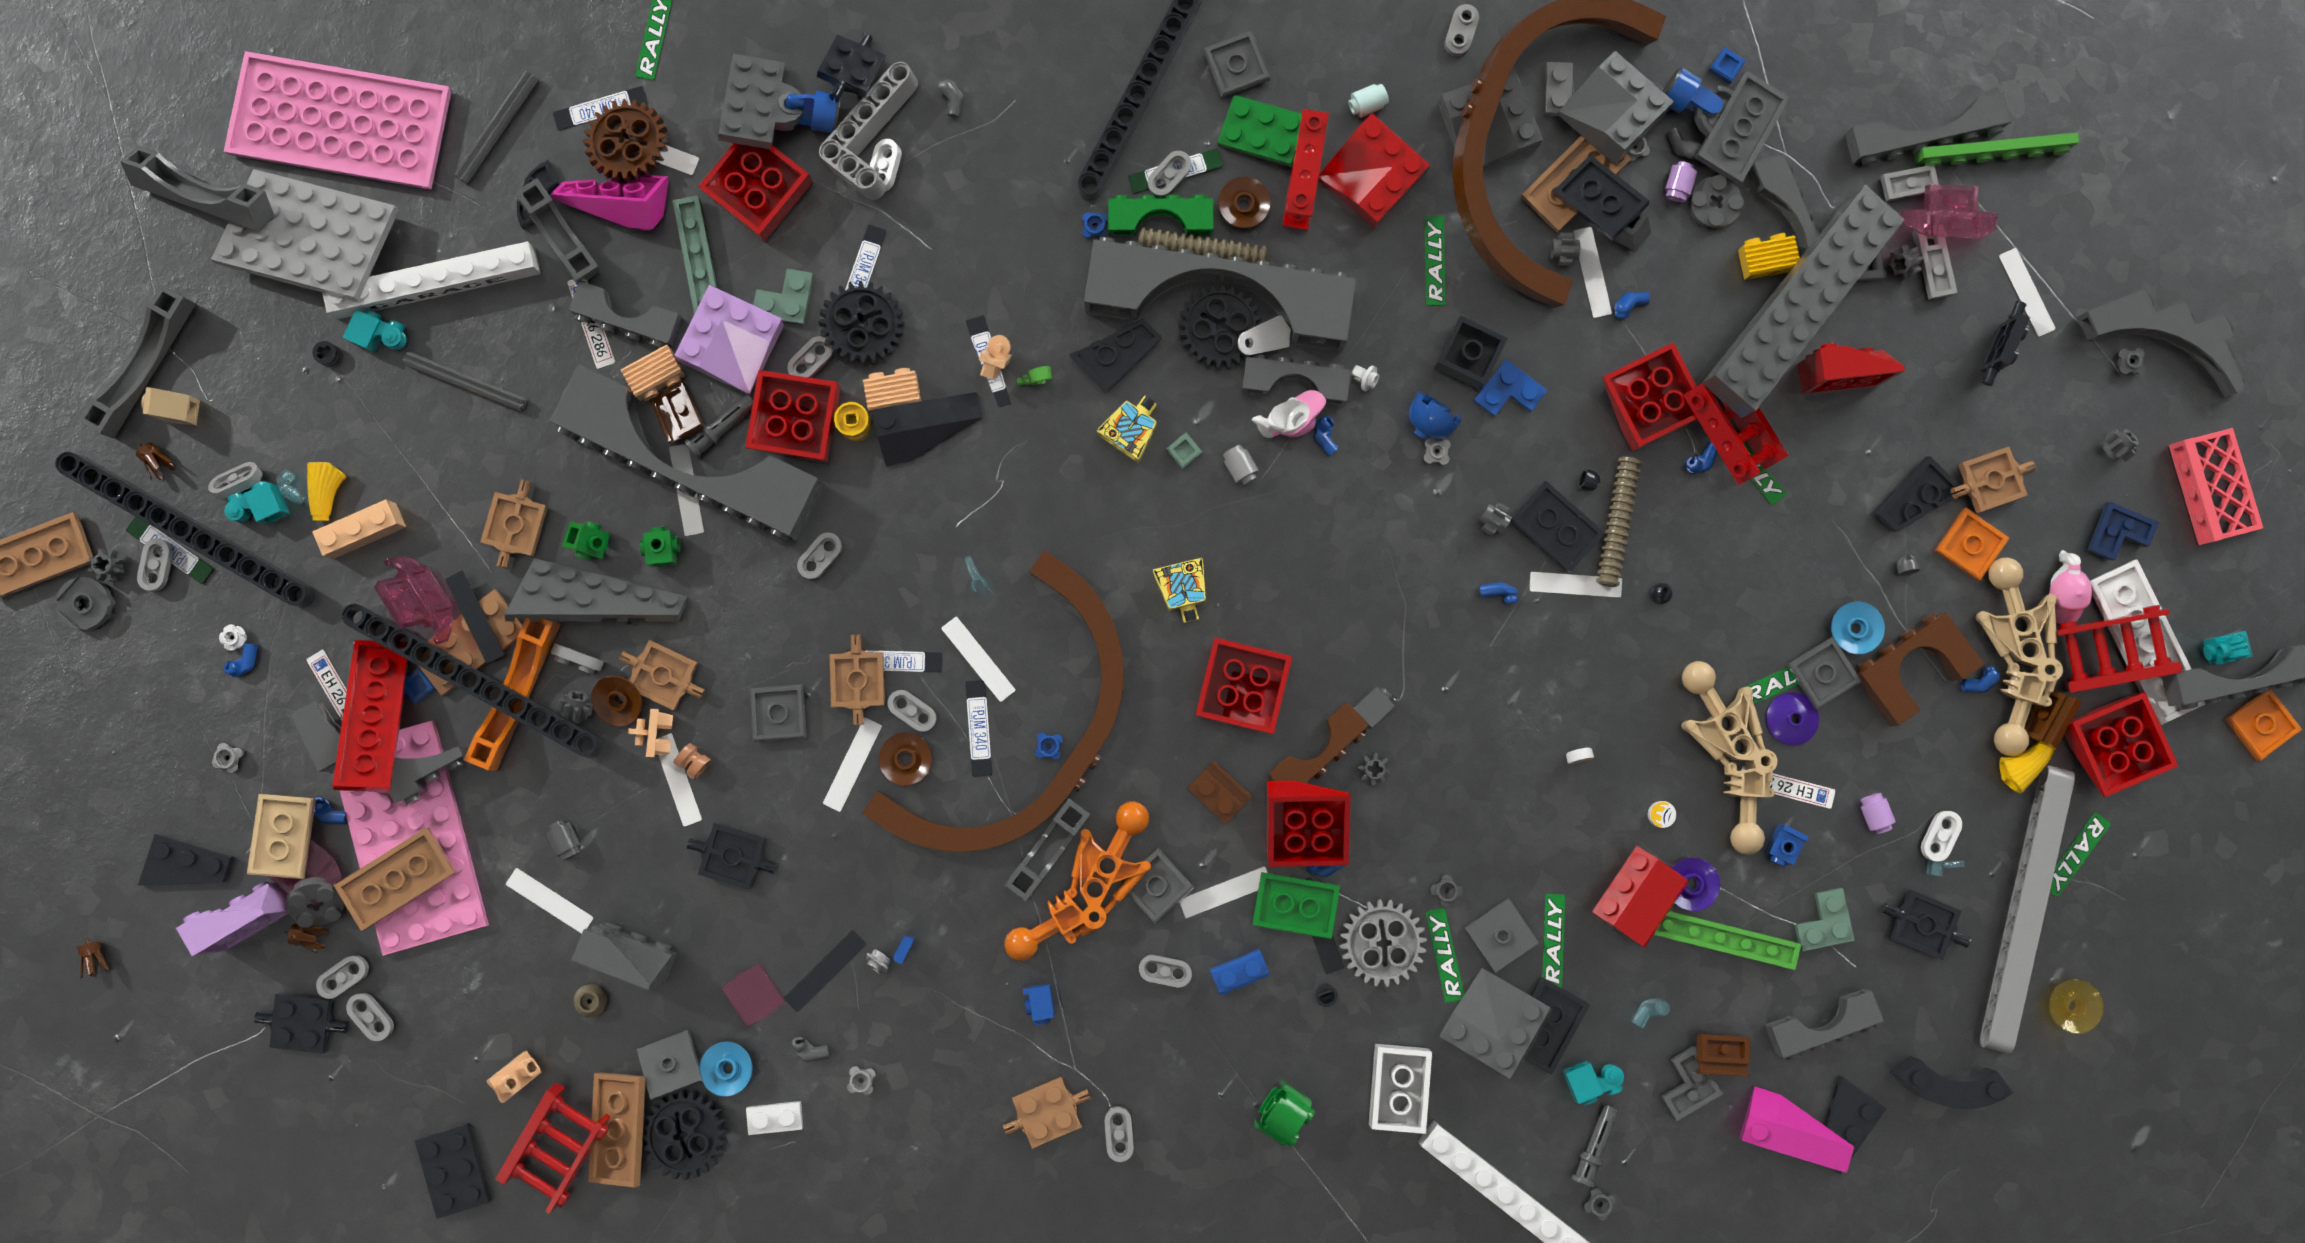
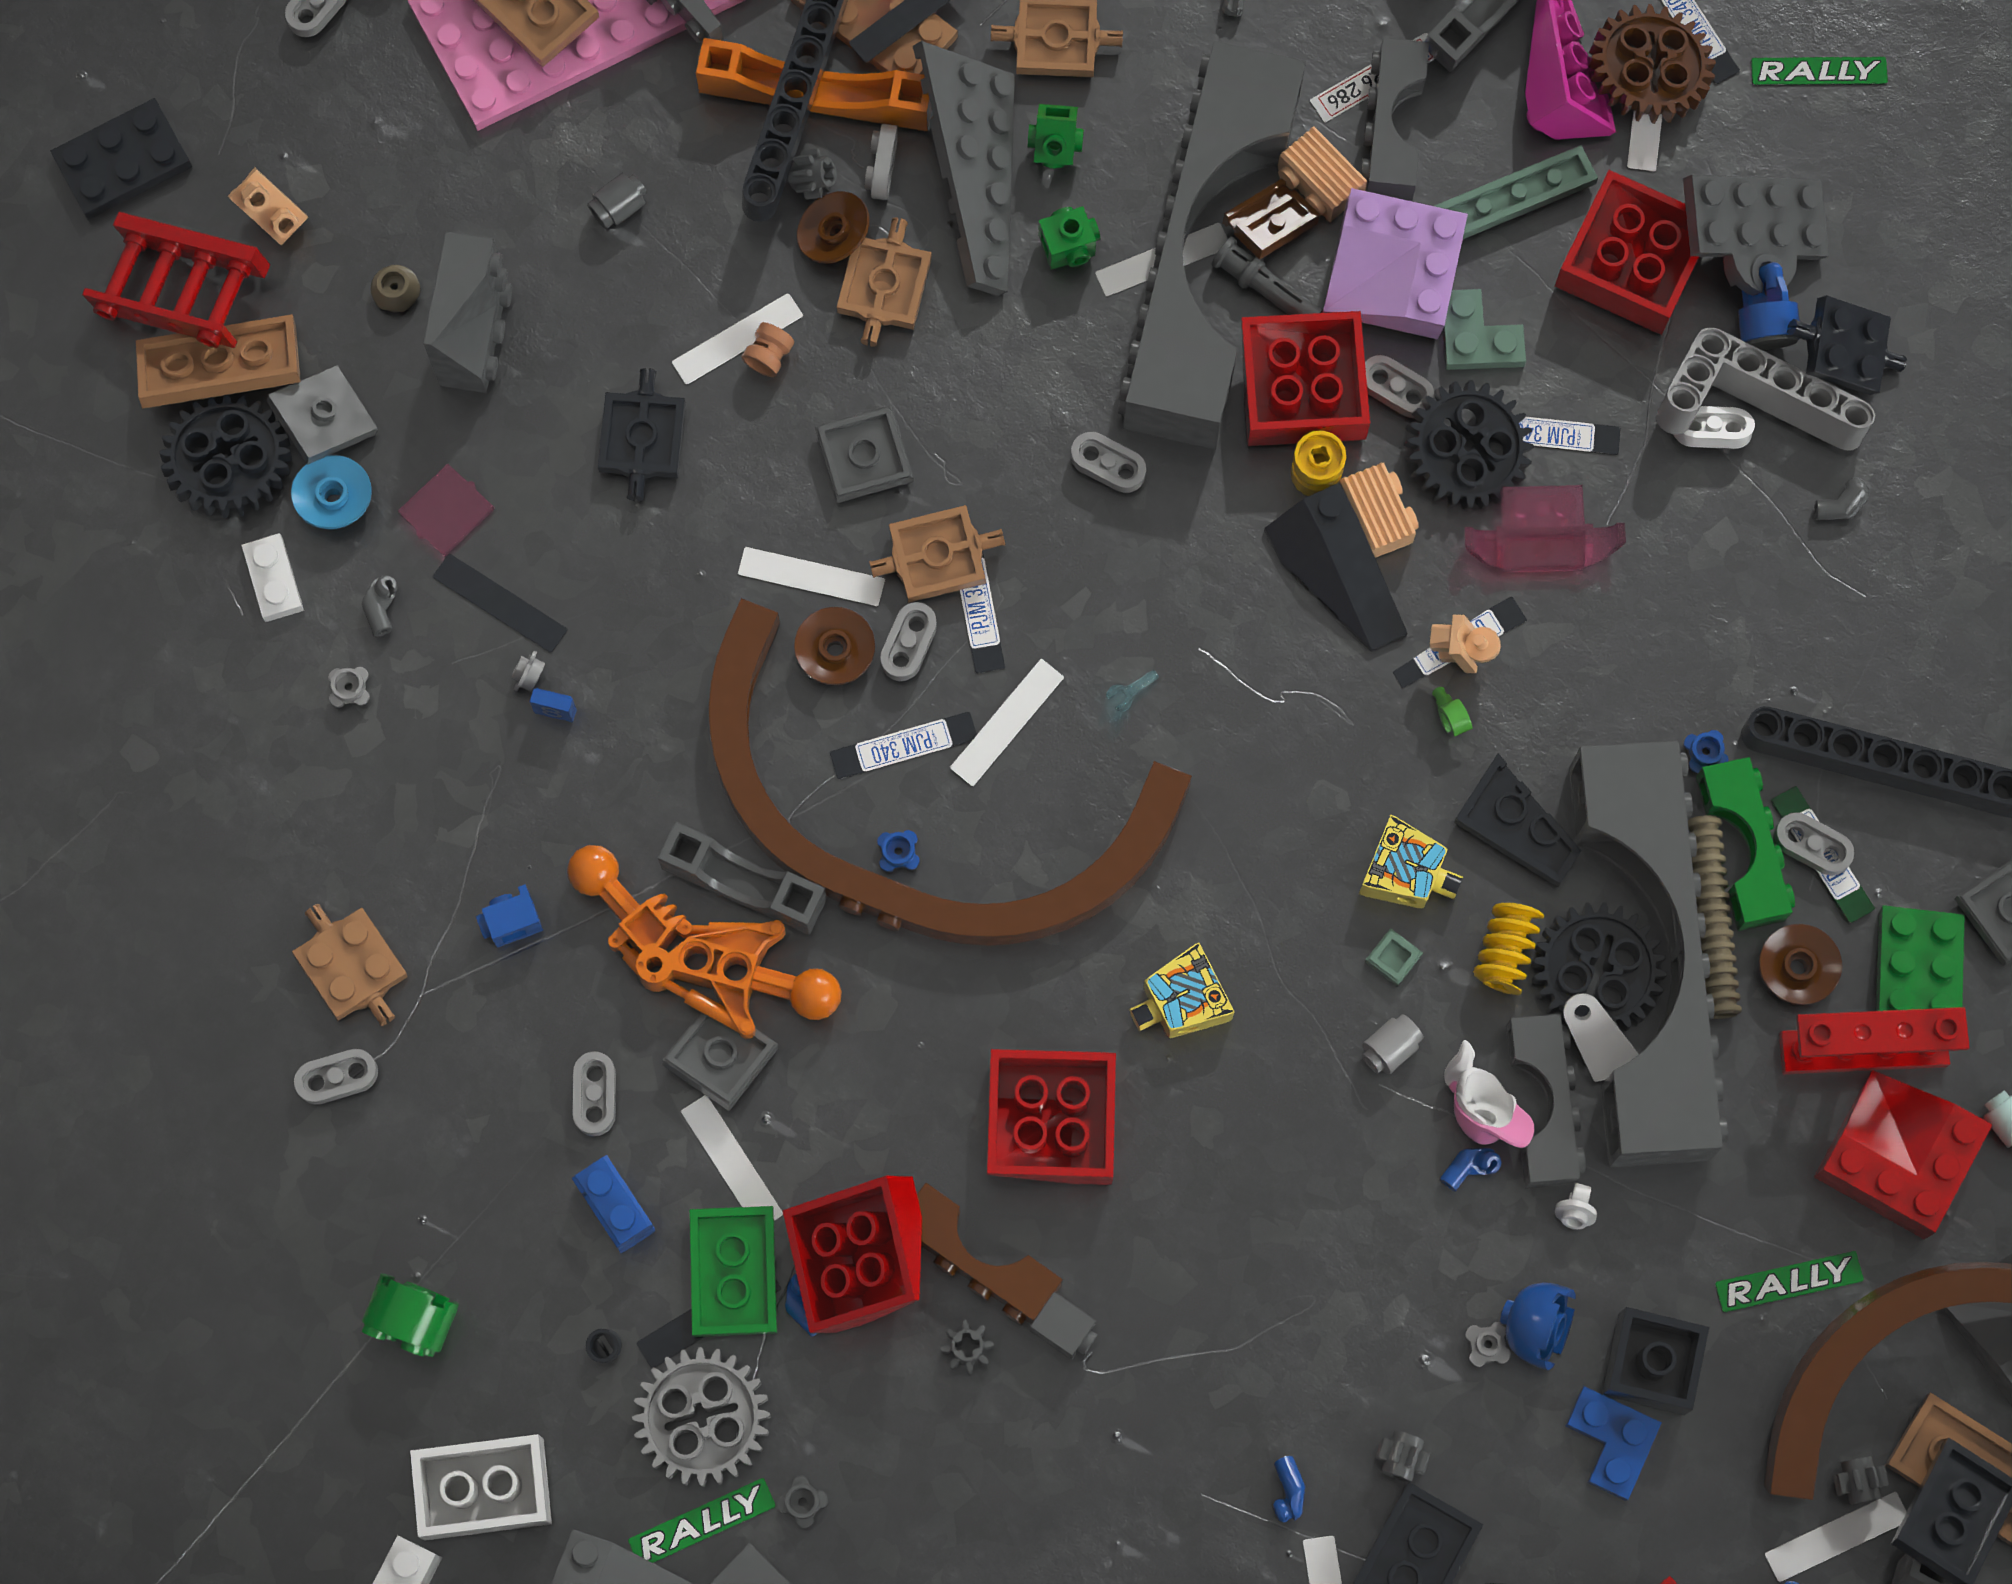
camera: 80 degrees right, 10 degrees down
white sticker [506,868,593,934] -> none
light nougat hips [628,709,673,757] -> none
reddish brown plate [1187,760,1252,824] -> none
none -> clear pink plate [1465,485,1626,573]
none -> yellow piece [1473,903,1544,995]

